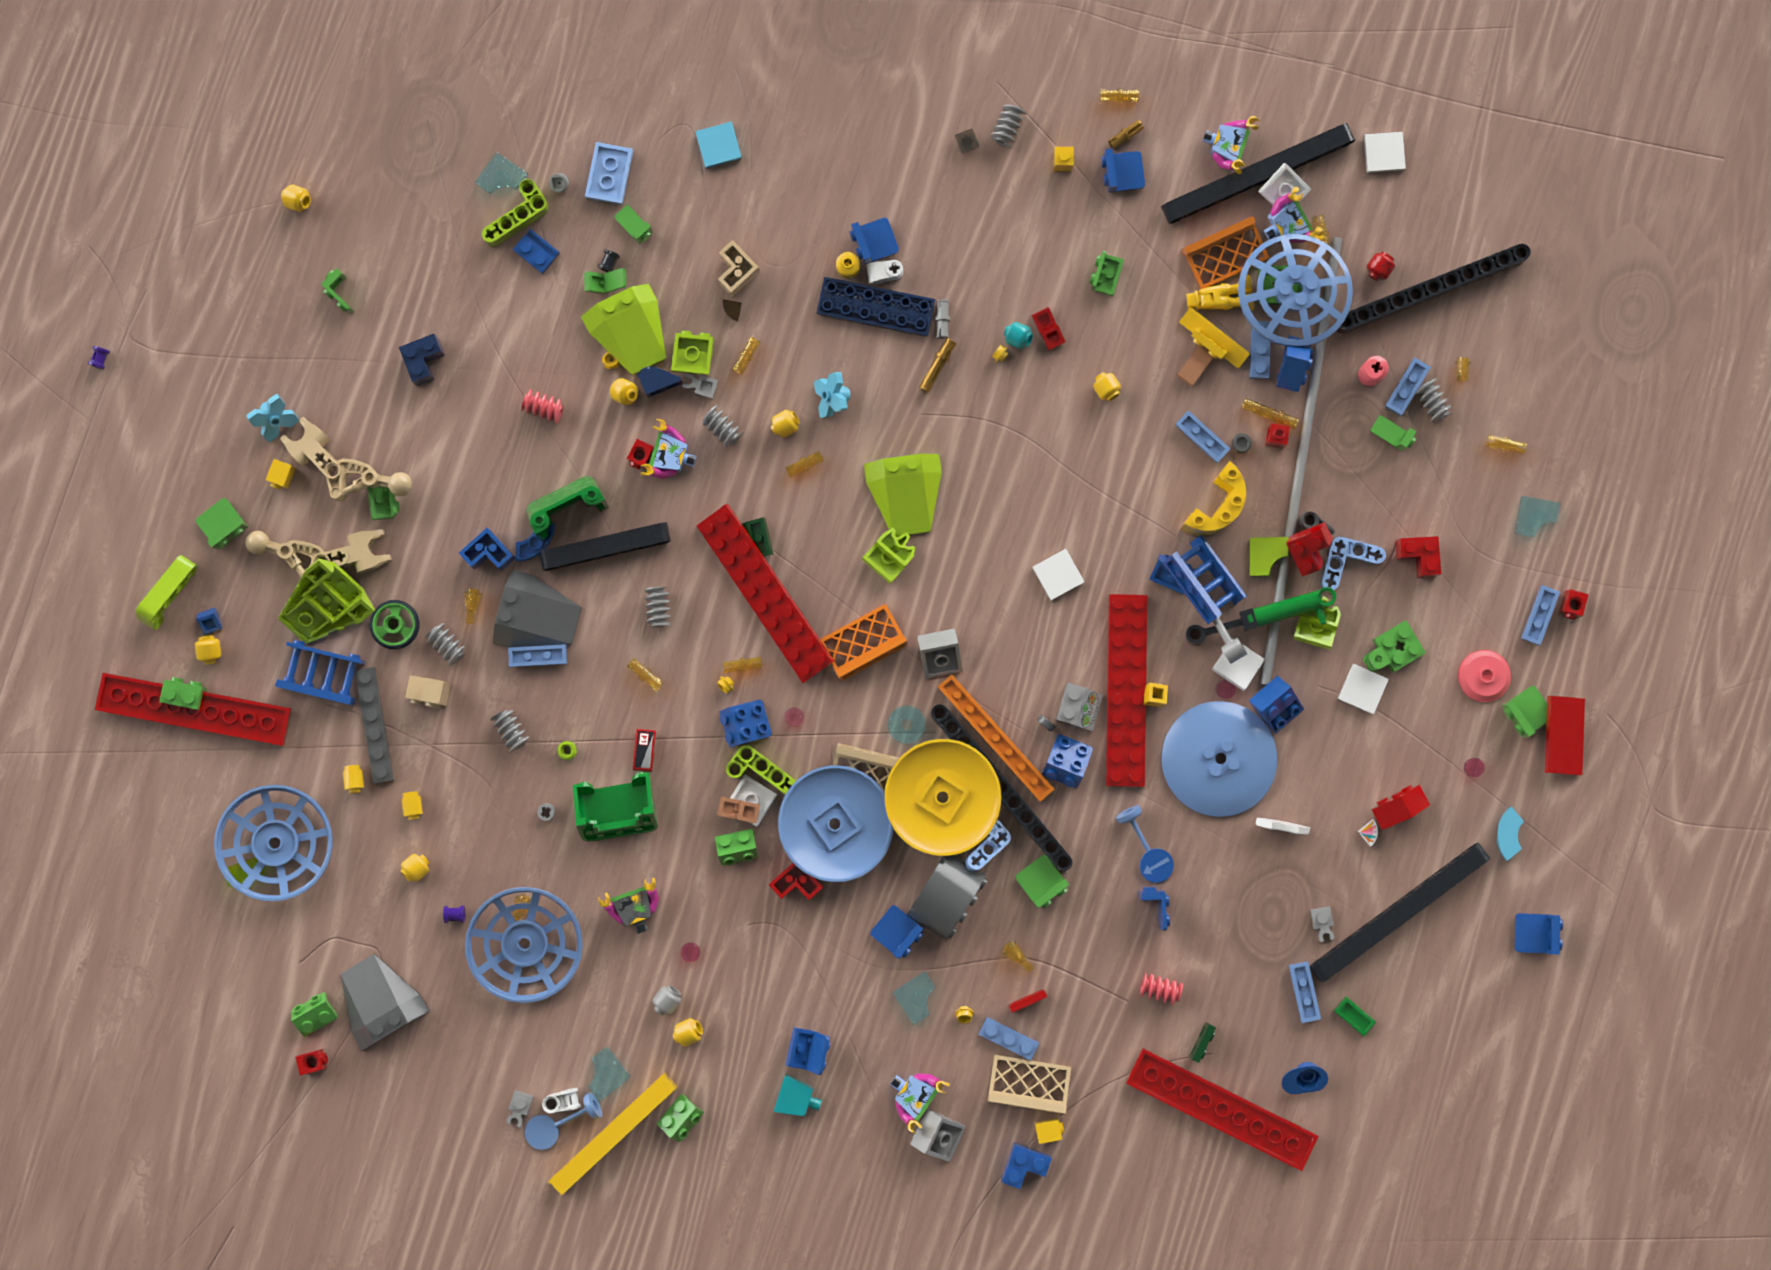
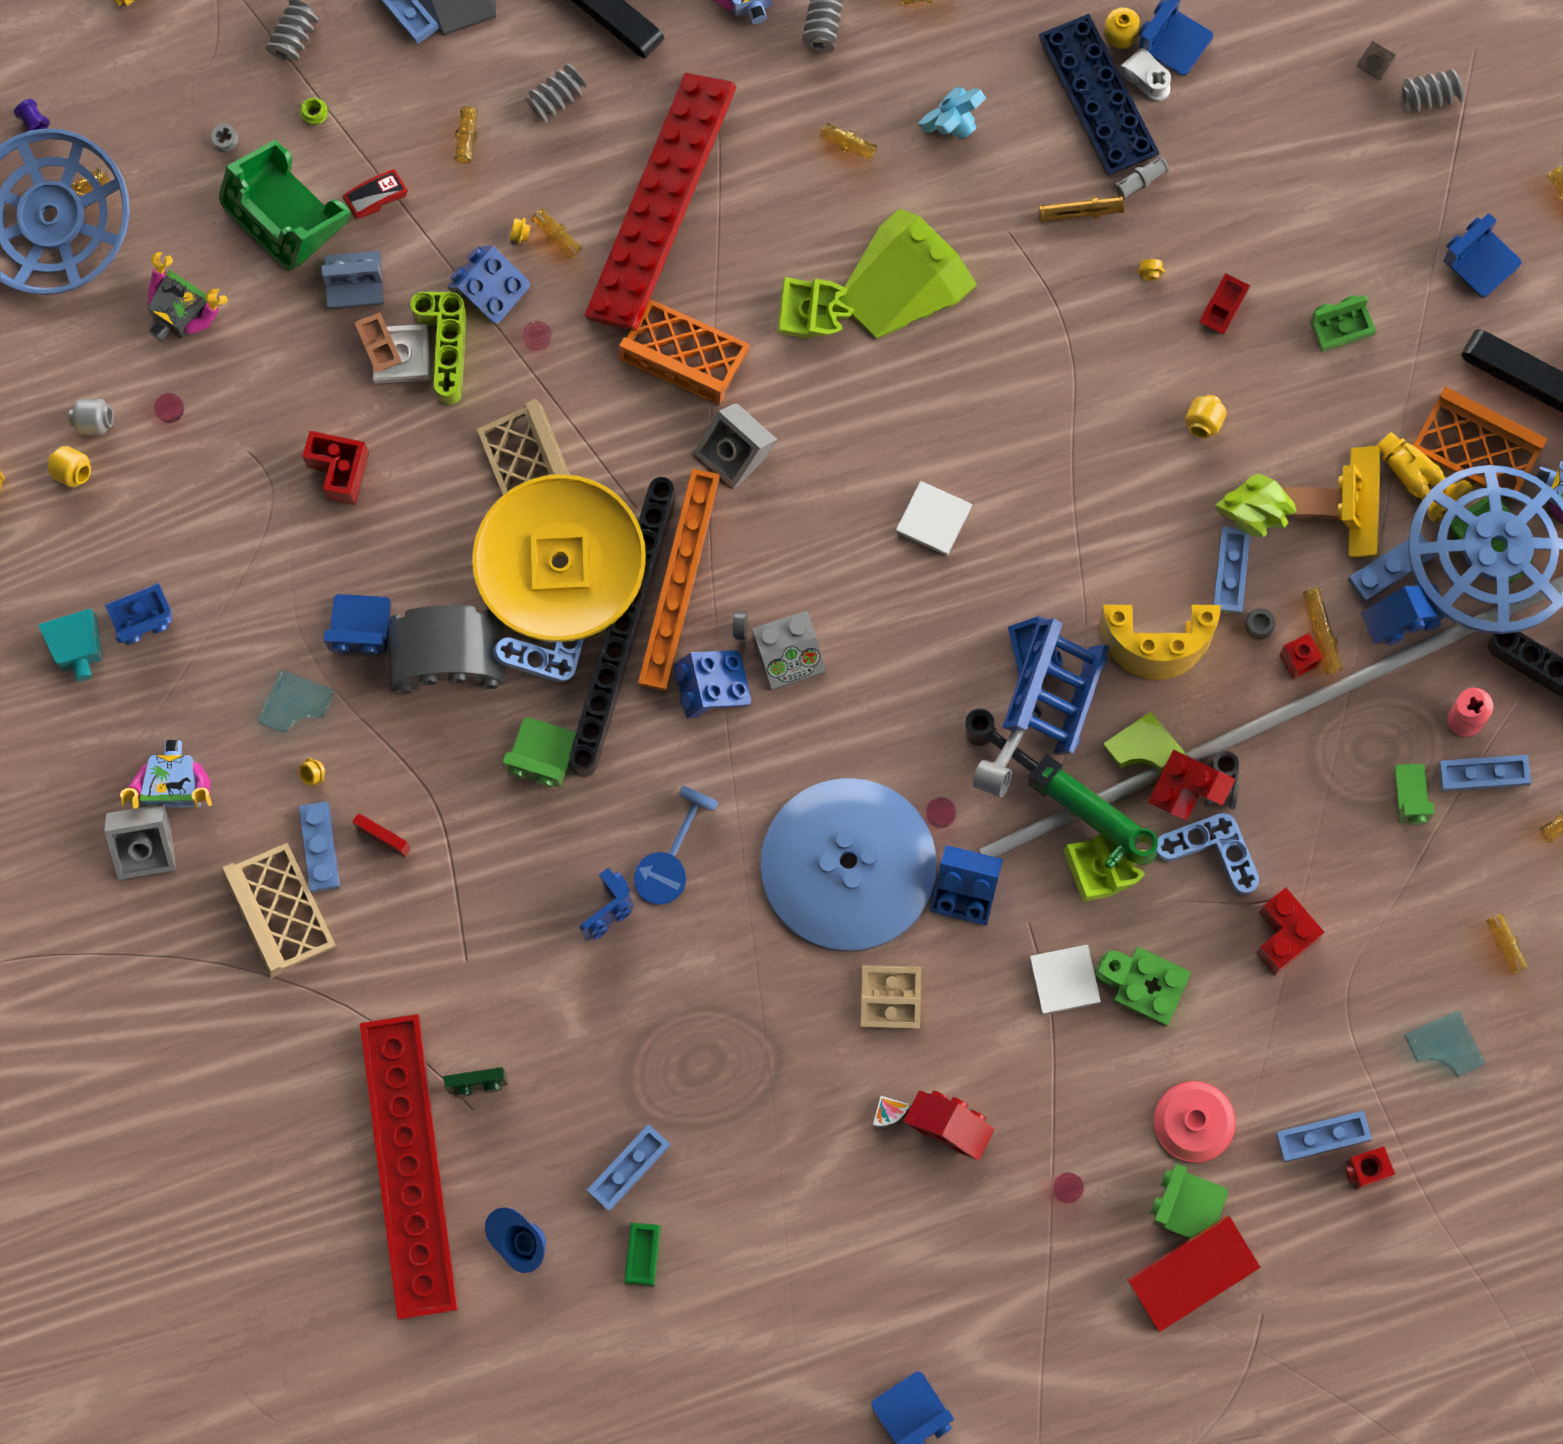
camera: 55 degrees right, 10 degrees down
yellow head [400,854,430,882] -> none
bright green bracket [715,829,759,866] -> none
dark green plate [741,517,774,557] -> none
yellow head [771,410,800,438] -> none
medium blue dish [778,765,893,882] -> none
clear light blue tile [888,705,926,744] -> none
blue brick [1001,1142,1052,1189] -> none
clear yellow cone [1002,941,1034,973] -> none
teal head [1004,322,1033,350] -> none
yellow brick [1034,1118,1065,1144] -> none
yellow brick [1053,147,1074,172] -> none
red plate [1106,594,1148,787] -> none
pearl gold axle [1108,120,1144,150] -> none
coral piece [1140,972,1183,1006] -> none
yellow plate [1143,683,1168,707] -> none
white tile [1212,638,1265,691] -> none
white tile [1256,818,1310,835] -> none
black beam [1309,842,1490,983] -> none
light grey plate [1310,906,1334,942] -> none
light grey piece [1416,378,1453,422] -> none
medium azure tile [1497,807,1524,861] -> none
none -> sand blue bracket [321,251,384,309]
none -> tan slope [861,965,921,1028]
none -> lime plate [1215,473,1296,538]

